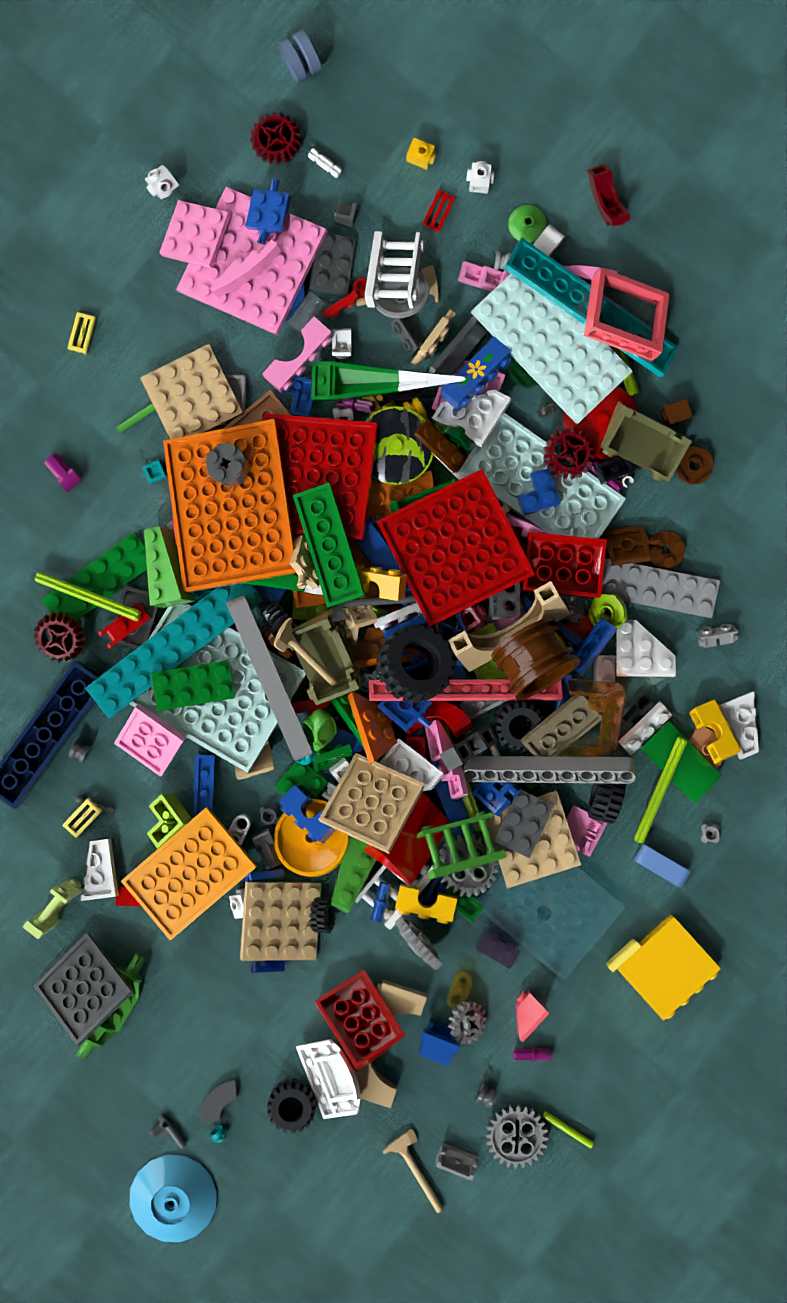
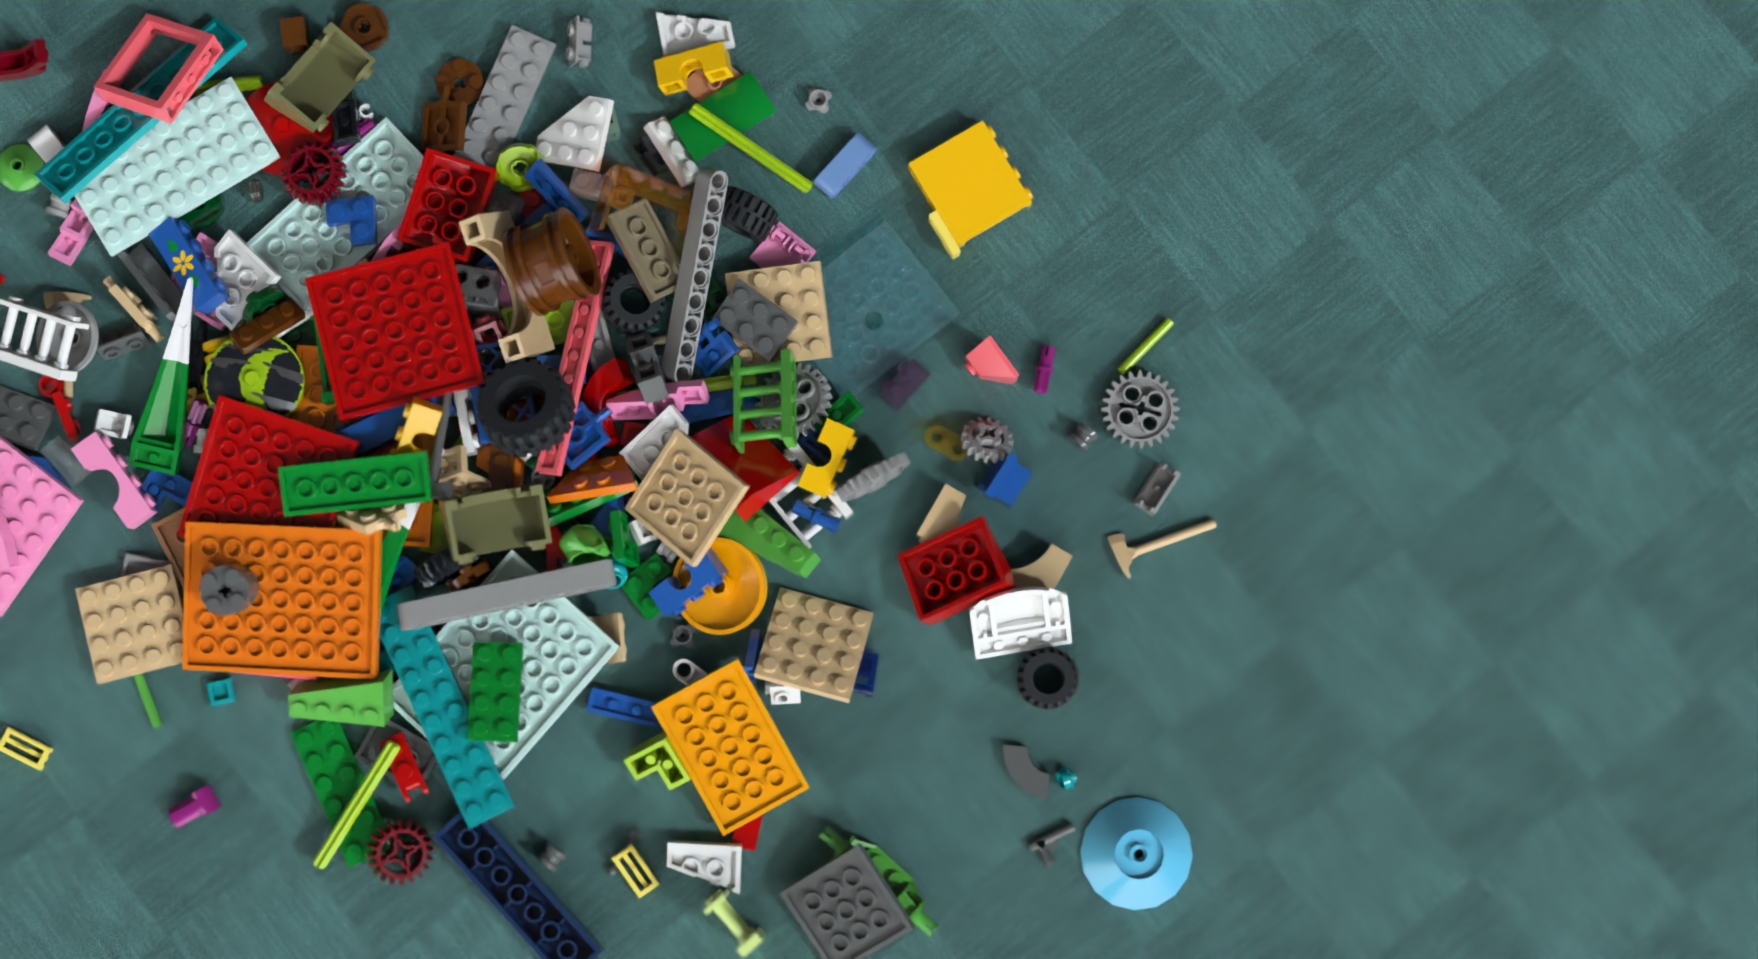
camera: 85 degrees left, 5 degrees down
bright pink plate [114,704,186,777] -> none
dark grey piece [251,828,282,869] -> none
tan piece [274,618,337,686] -> none
black tyre [309,897,337,933] -> none

